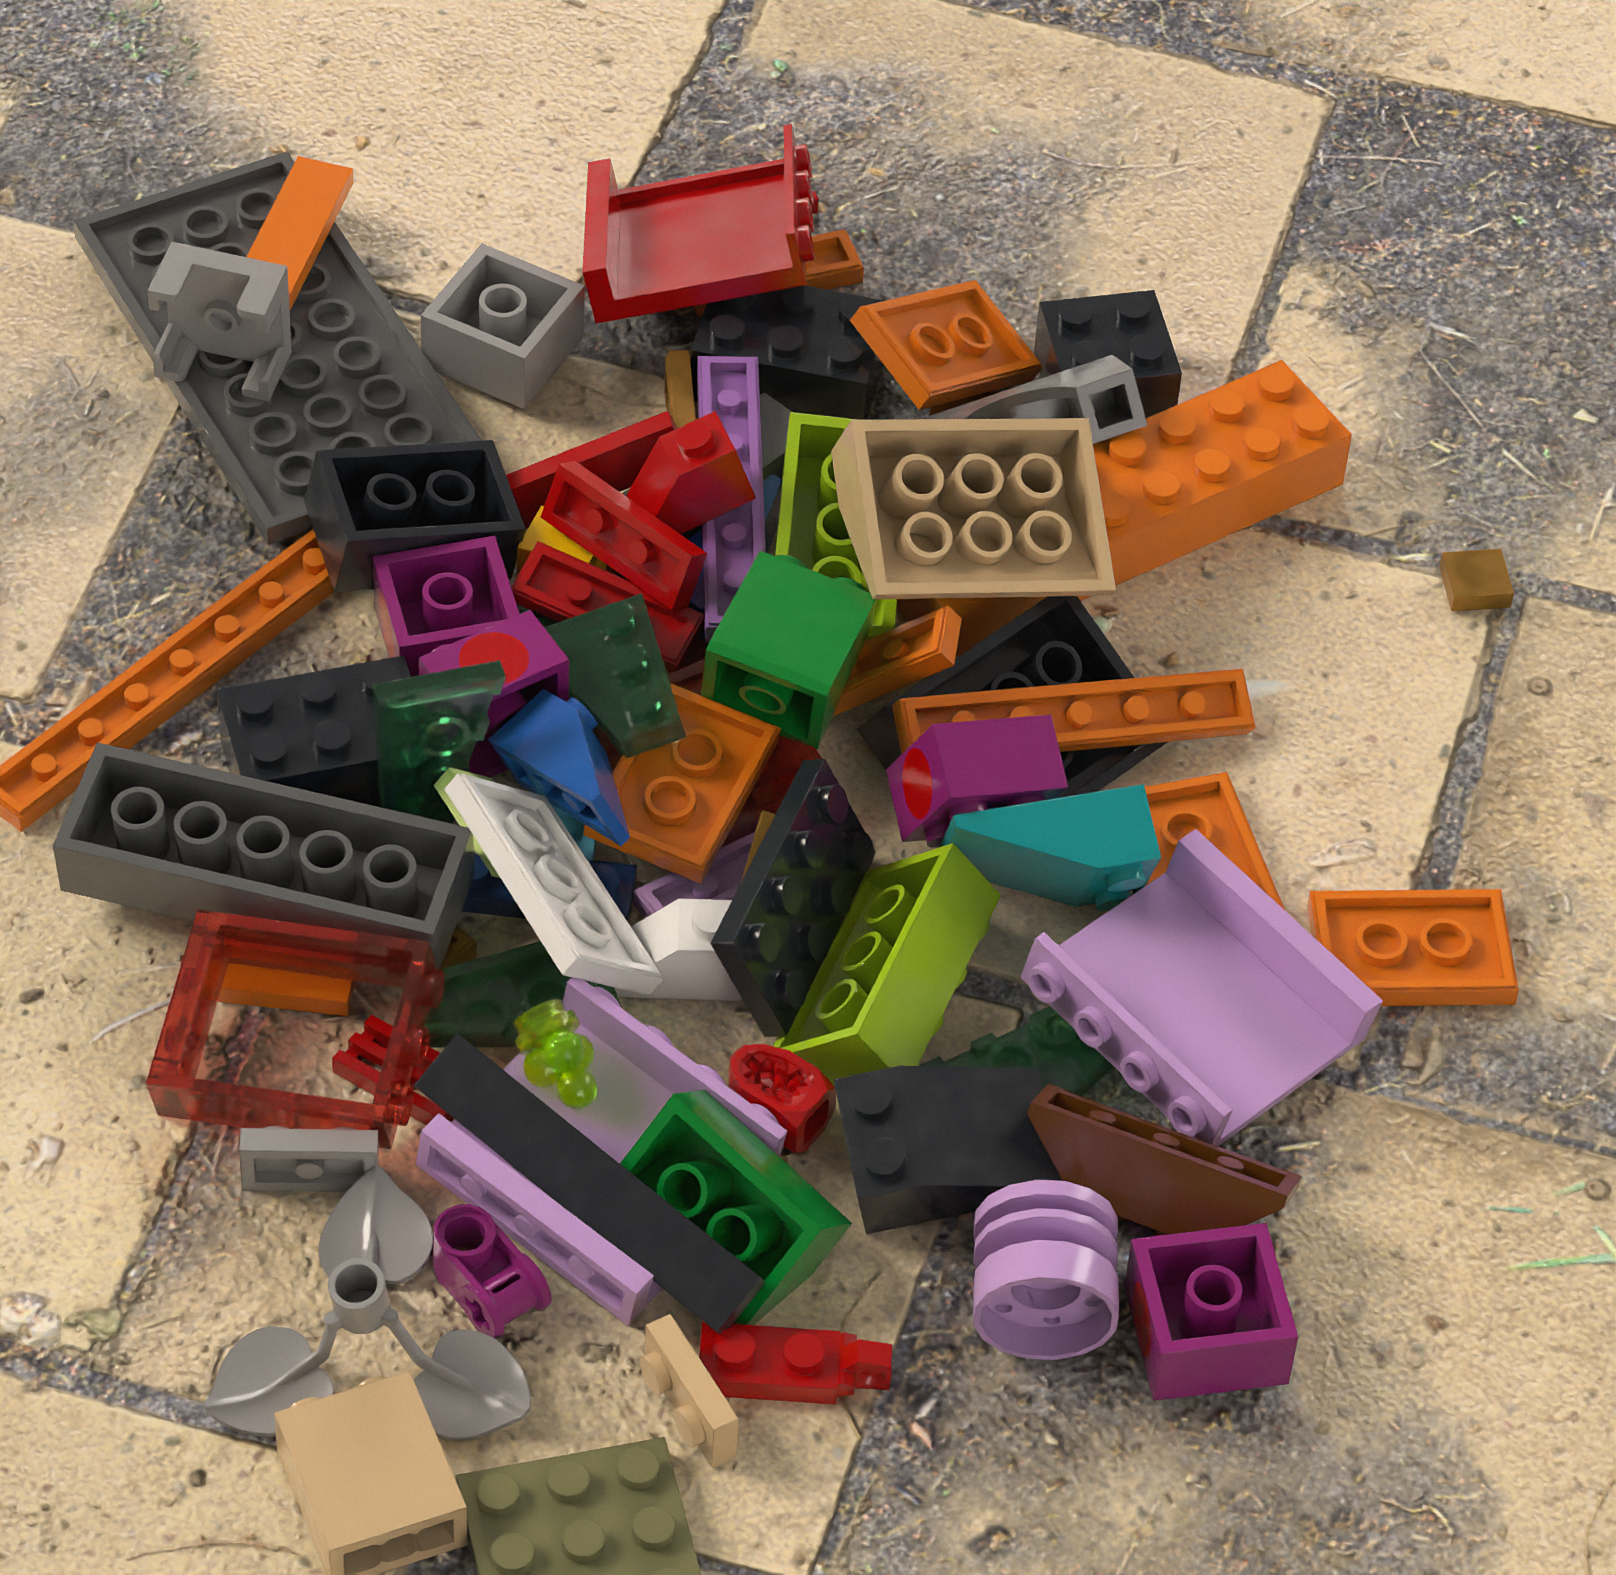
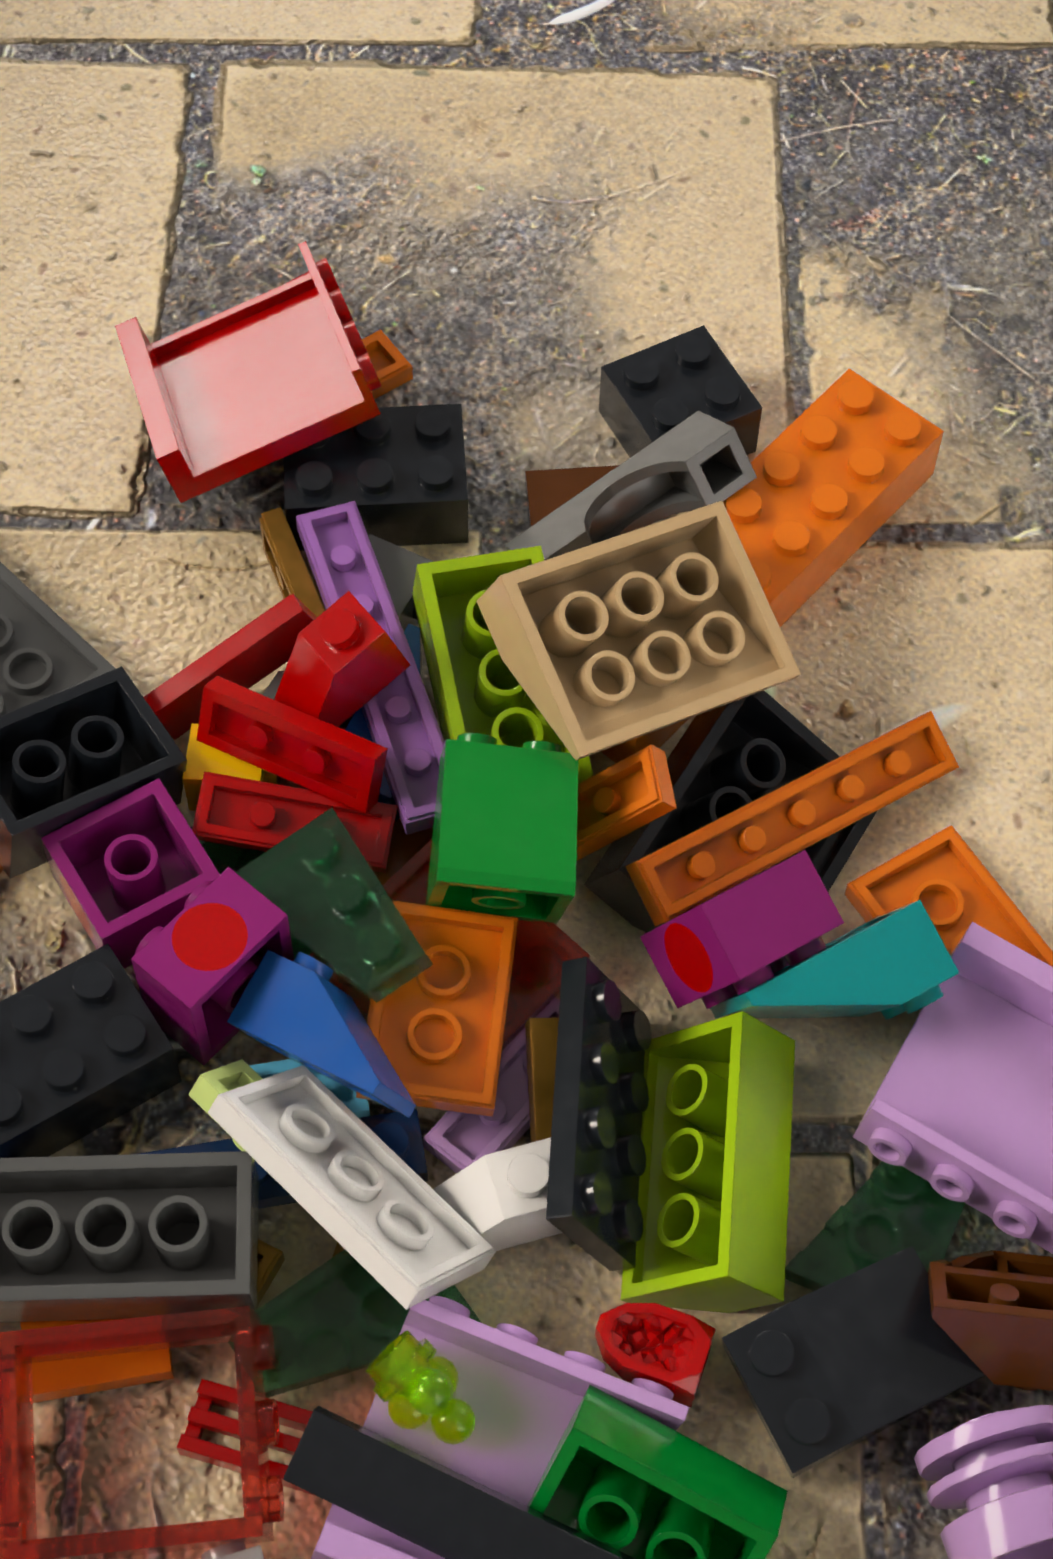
camera: 15 degrees left, 10 degrees up
clear green wing [372,660,506,824] -> none
light grey brick [421,243,585,409] -> none
orange tile [850,280,1043,410] -> none

